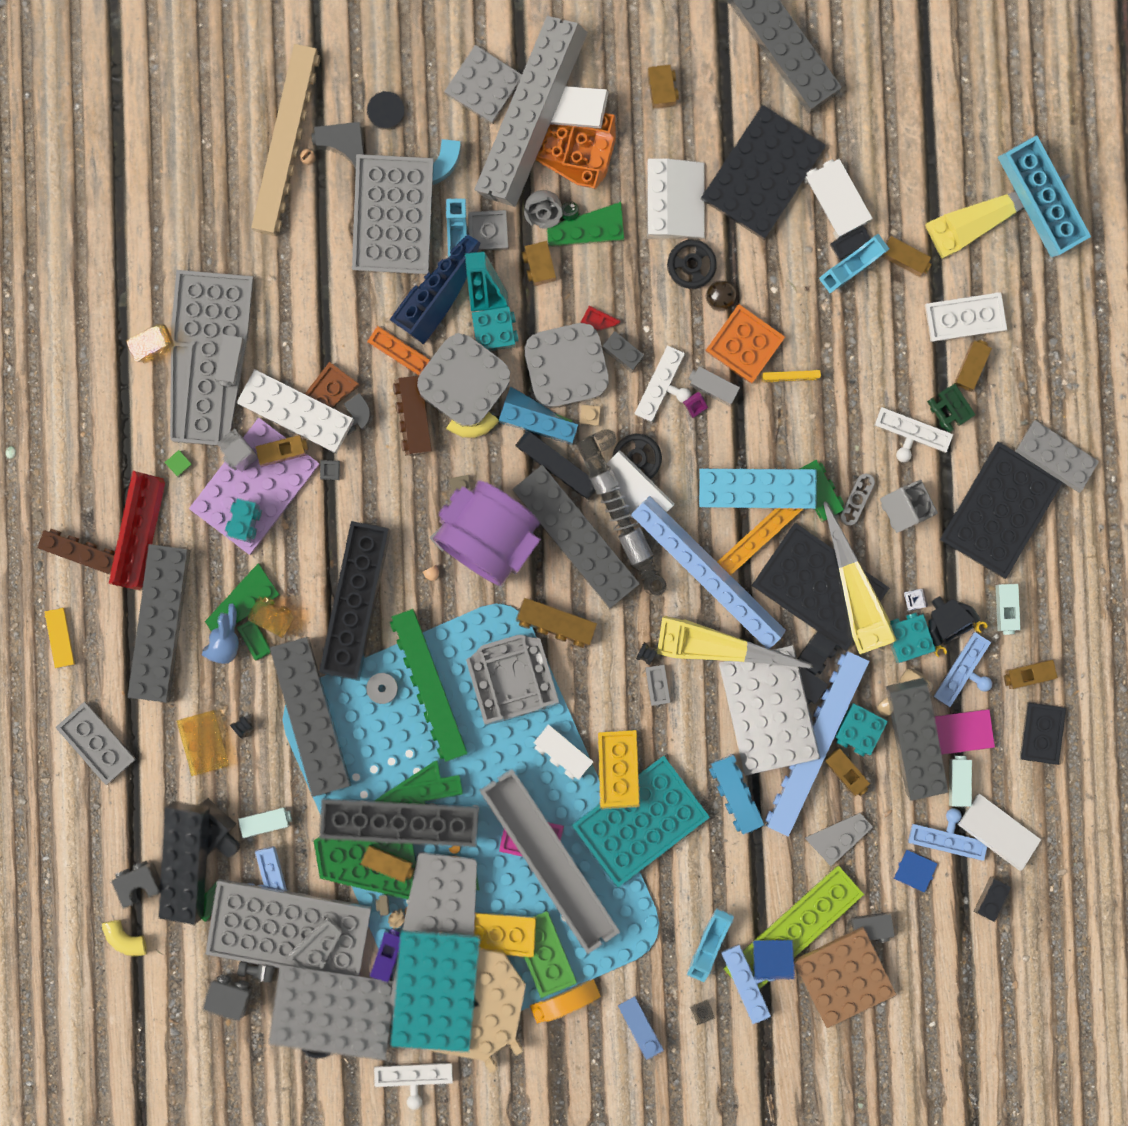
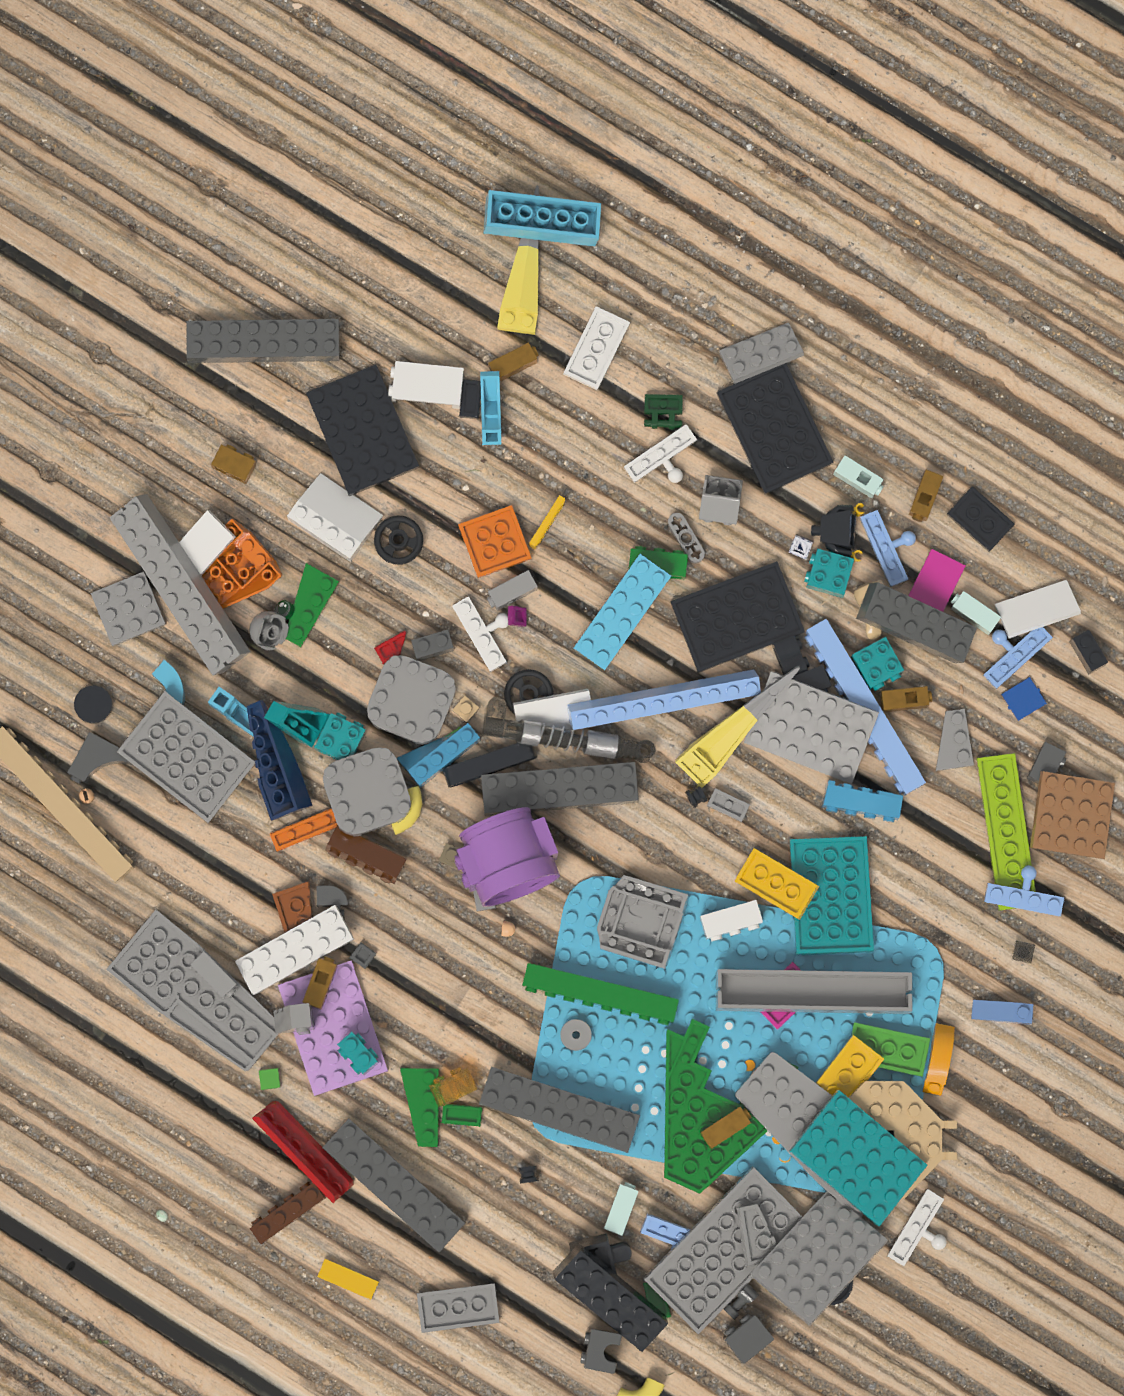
camera: 55 degrees left, 5 degrees down
clear yellow brick [126,324,175,364] -> none
clear yellow plate [177,710,230,776] -> none
medium blue piece [202,604,239,664] -> none
black brick [319,521,391,681] -> none
dark grey brick [319,798,479,847] -> none
dark purple brick [370,928,401,983] -> none
dark tan plate [376,894,390,916] -> none
tan plate [388,909,405,928] -> none
light grey plate [468,210,508,251] -> none
pearl gold brick [515,598,597,648] -> none
pearl gold brick [522,241,556,286] -> none
medium azure arch [686,909,734,982] -> none
dark brown helmet [706,281,737,311] -> none
light orange plate [717,508,804,575] -> none
blue tile [753,940,795,980] -> none
light yellow plate [824,501,896,654] -> none
pearl gold brick [954,340,992,392] -> none

